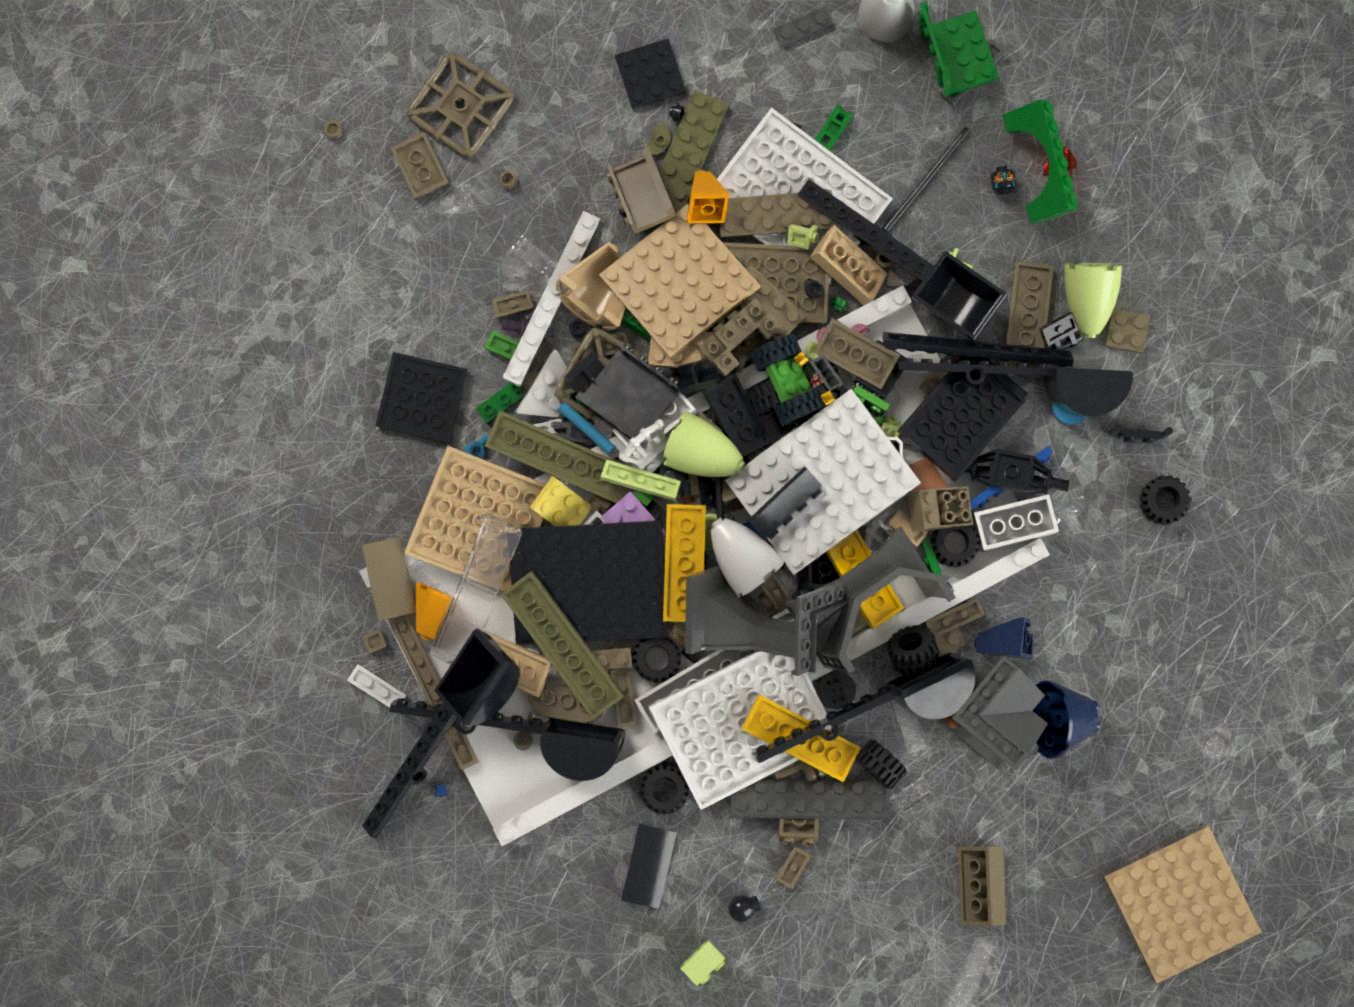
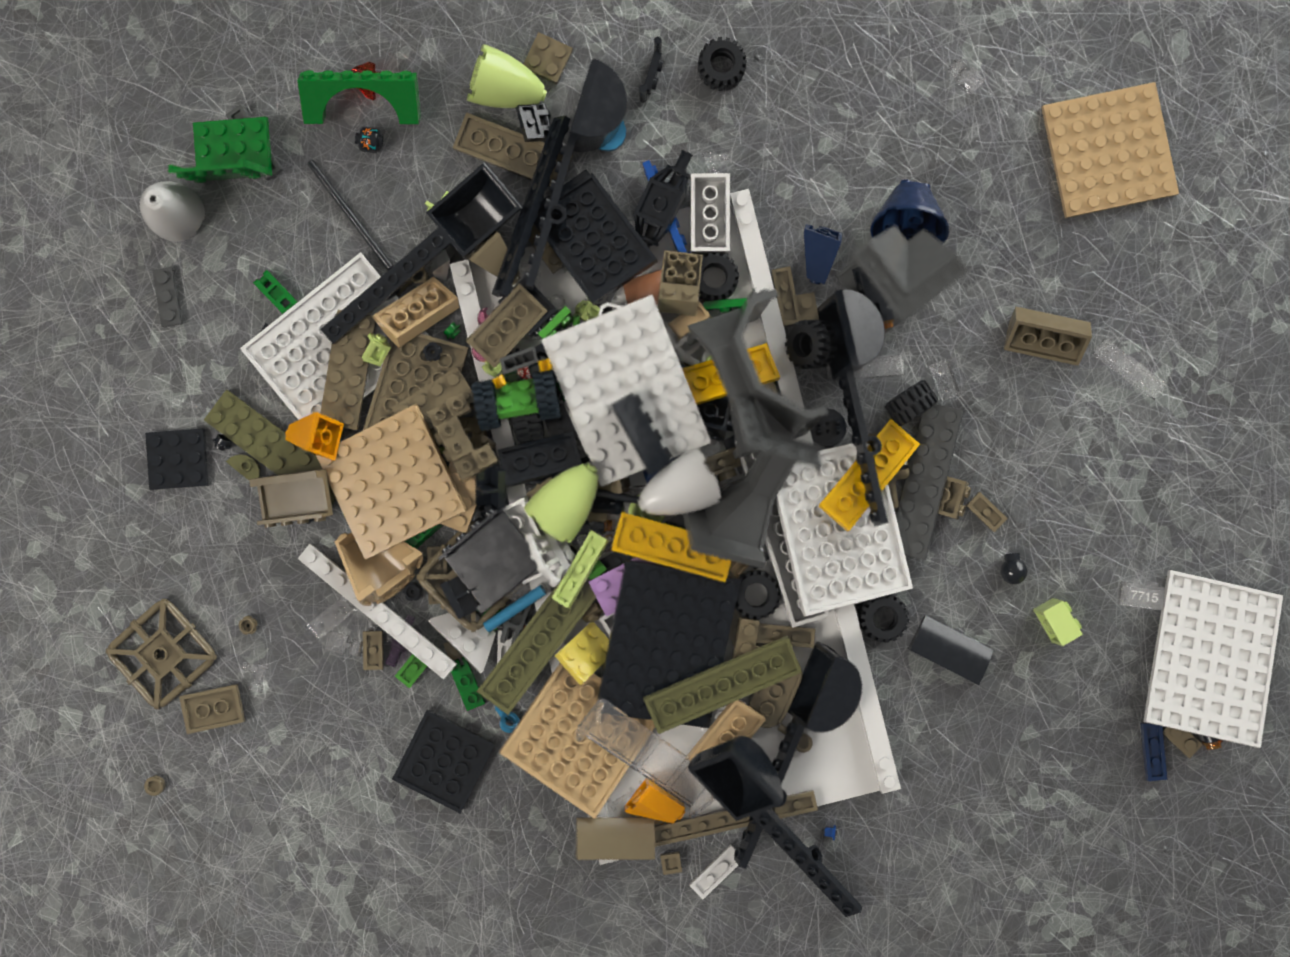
camera: 75 degrees left, 5 degrees up
none -> dark tan slope [467,232,521,285]

